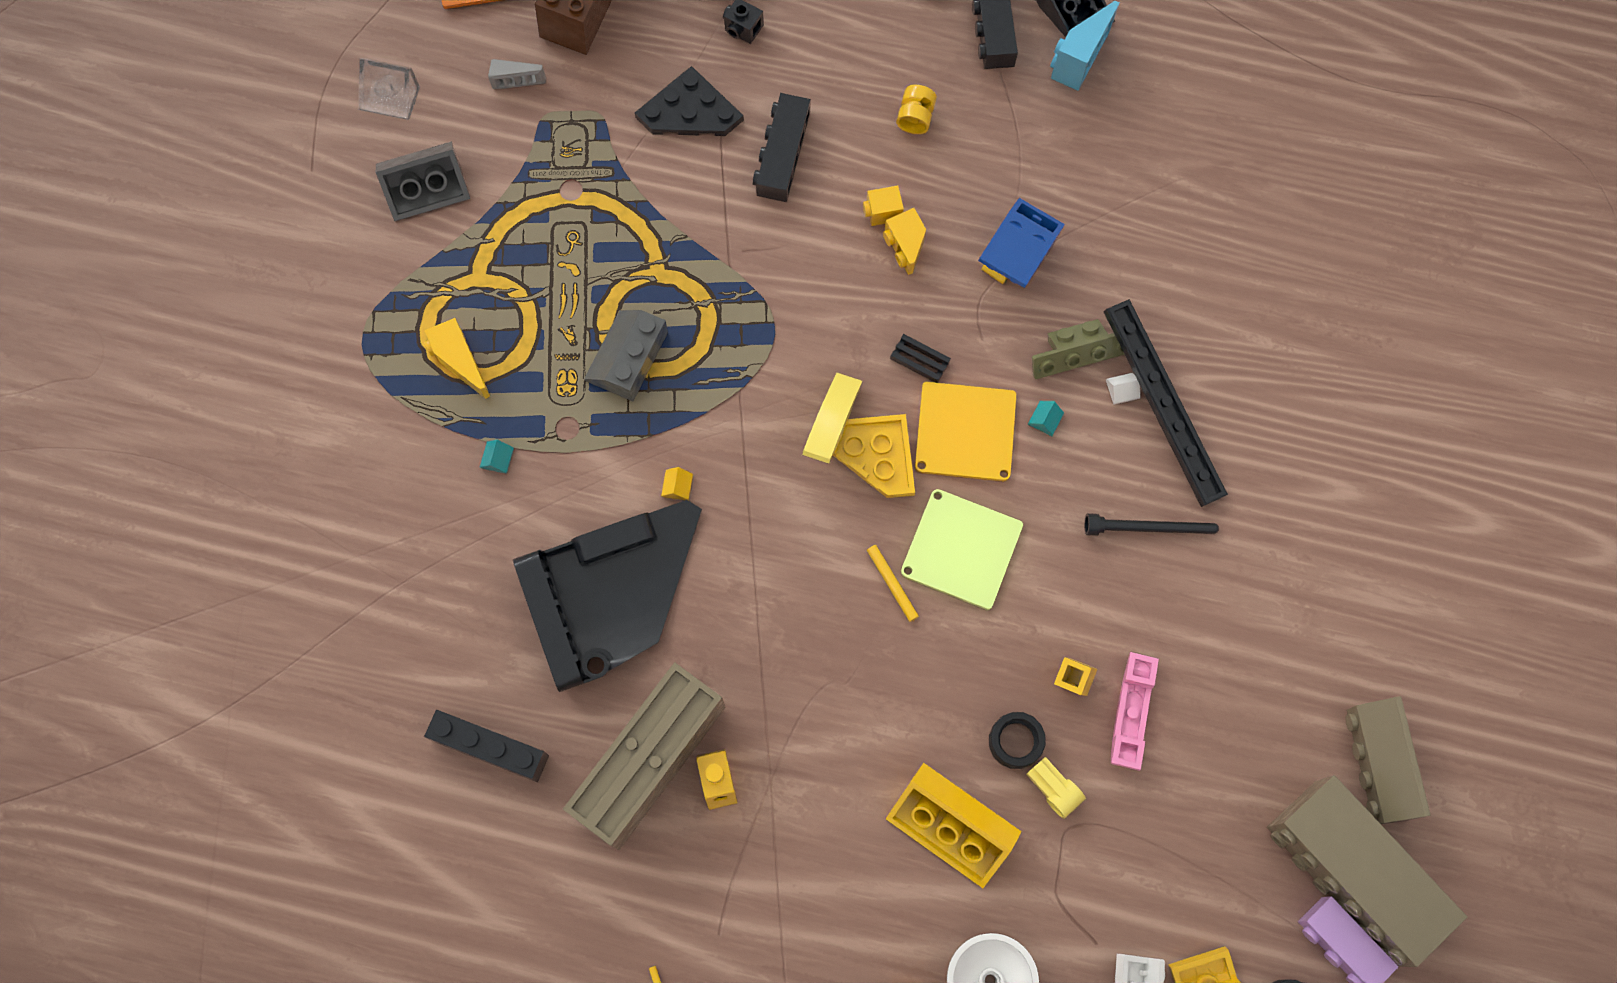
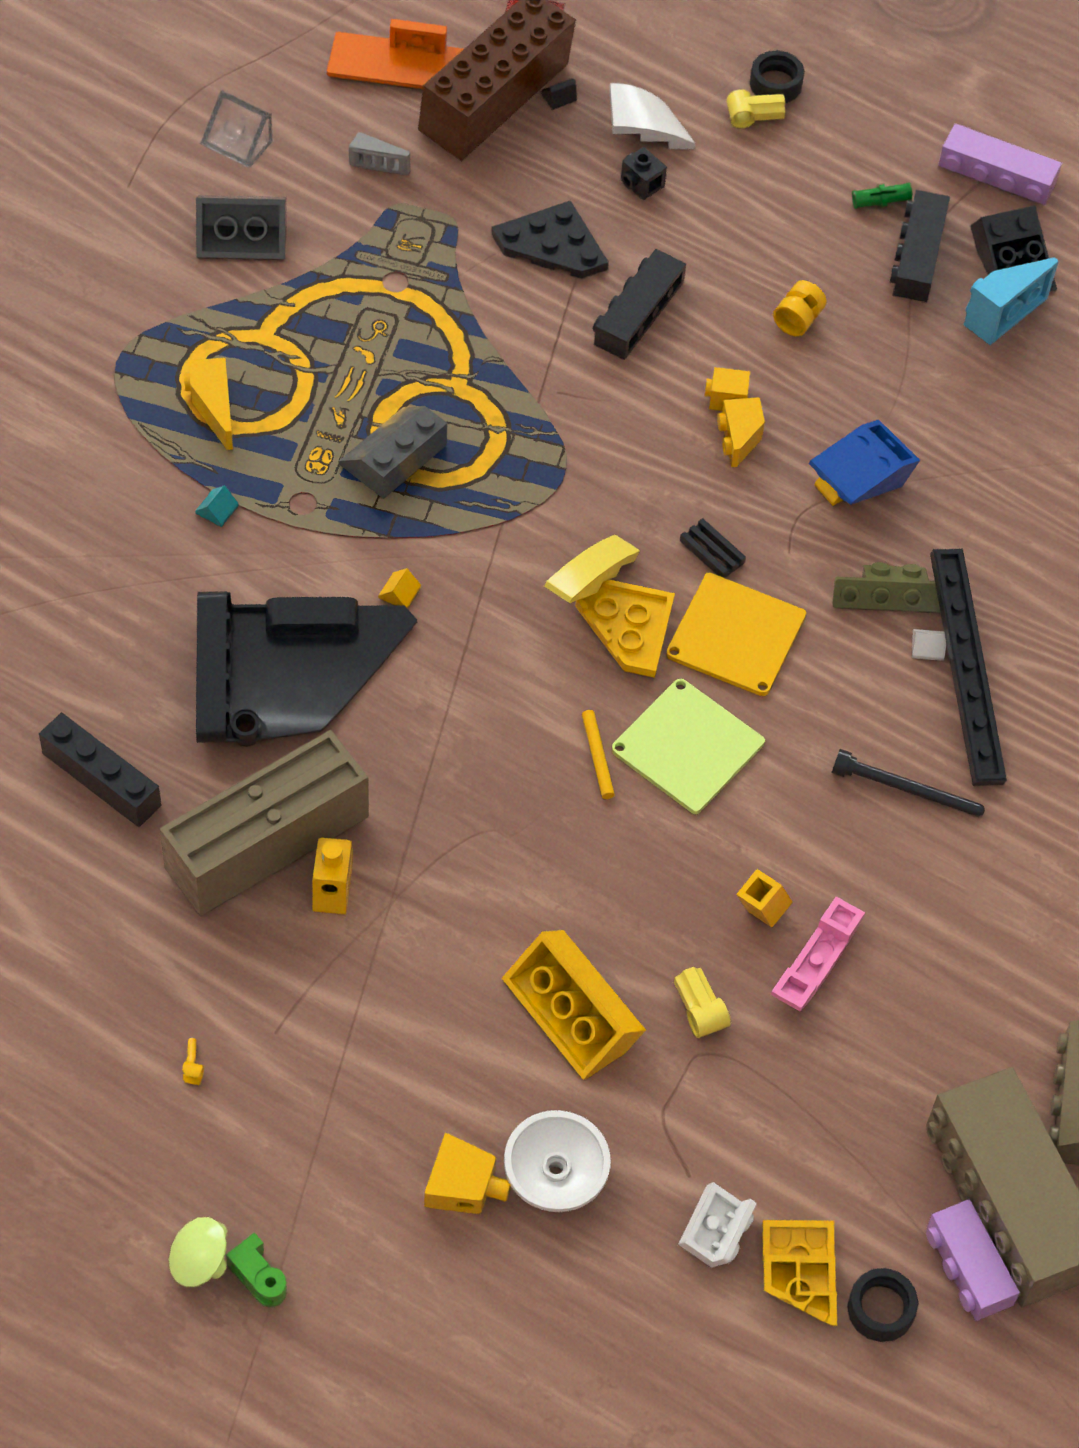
camera: 15 degrees right, 15 degrees down
black tyre [989,712,1046,769] -> none
teal slope [1028,401,1064,436] -> none

